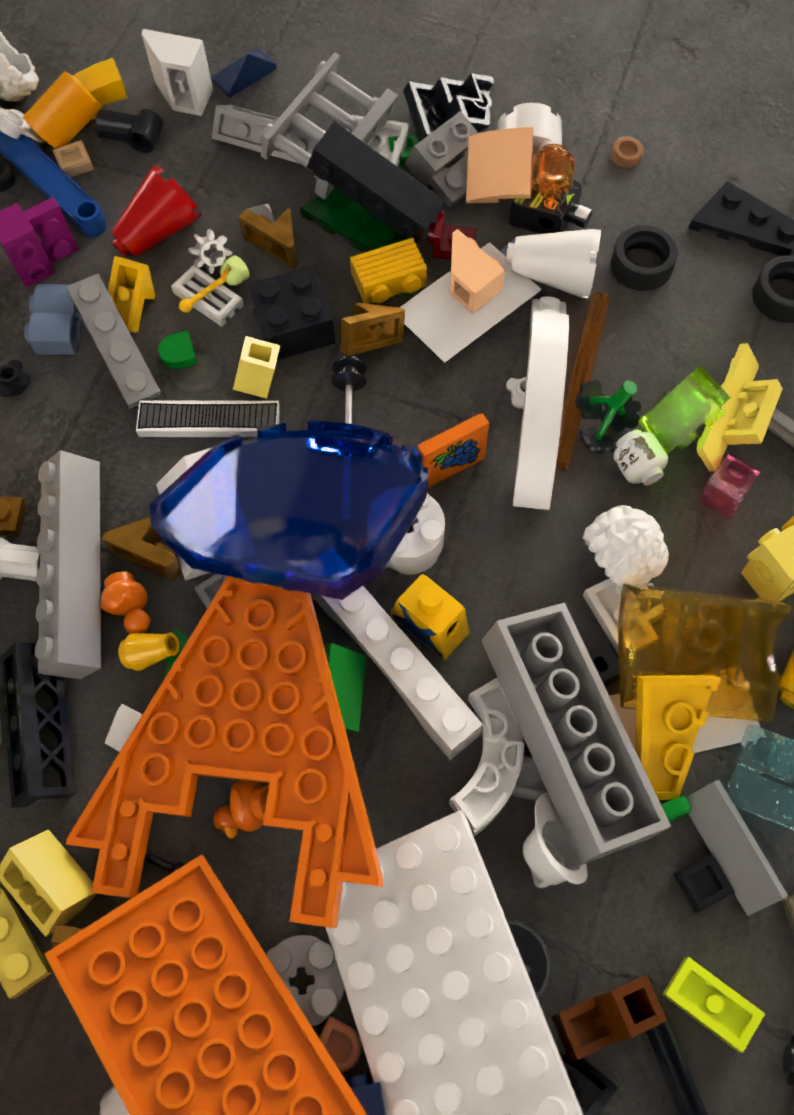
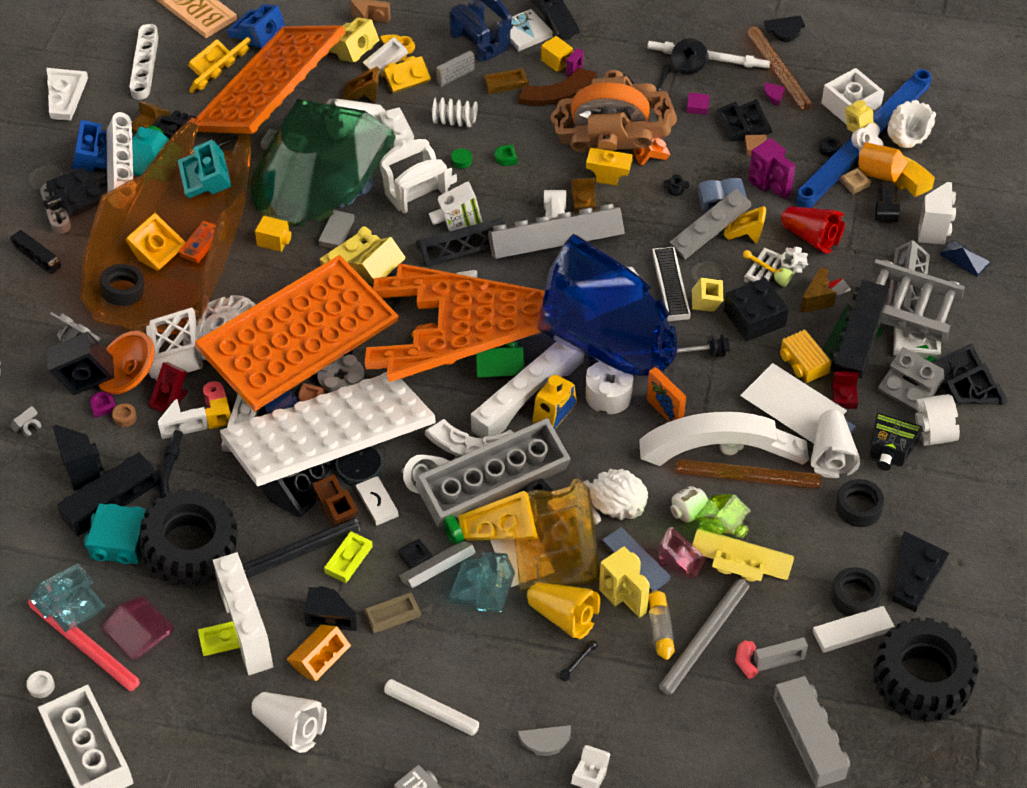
camera: 80 degrees right, 15 degrees down
orange animal [100,571,151,634] -> none
yellow cone [118,632,179,671] -> none
green tile [158,330,197,369] -> none
pearl gold slope [340,303,405,356] -> none
light nougat slope [450,229,505,314] -> none
light nougat slope [466,127,534,203] -> none
clear orange head [531,144,575,199] -> none
black plant [575,380,641,453] -> none
medium nougat tile [610,137,644,168] -> none
none -> white tile [356,476,399,526]
none -> sand blue tile [602,527,670,593]

